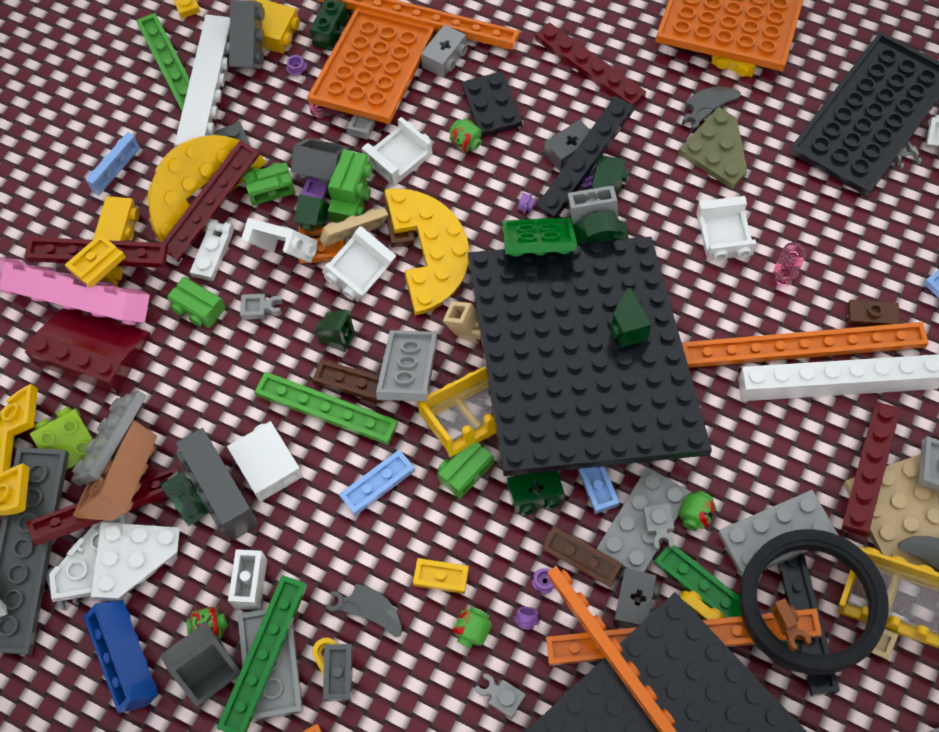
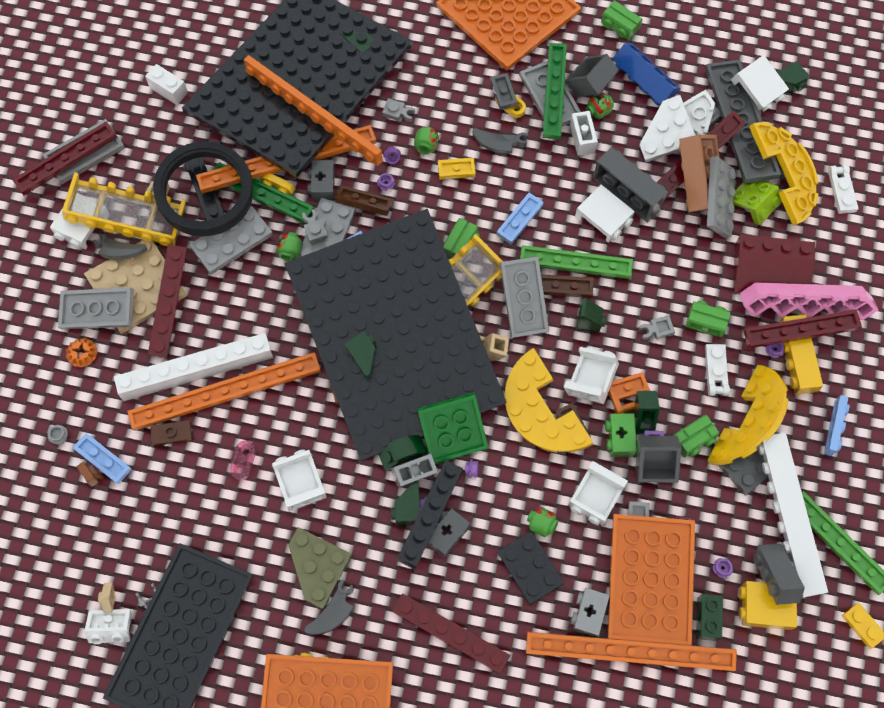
camera: 160 degrees right, 5 degrees up
yellow plate [65,234,126,289] -> none
clear green plate [159,470,210,526] -> none
dark red plate [162,139,260,262] -> none
white panel [241,218,318,263] -> none
tan plate [319,208,388,247] -> none
bright green brick [328,149,373,204] -> none
dark orange plate [771,598,811,652] -> none

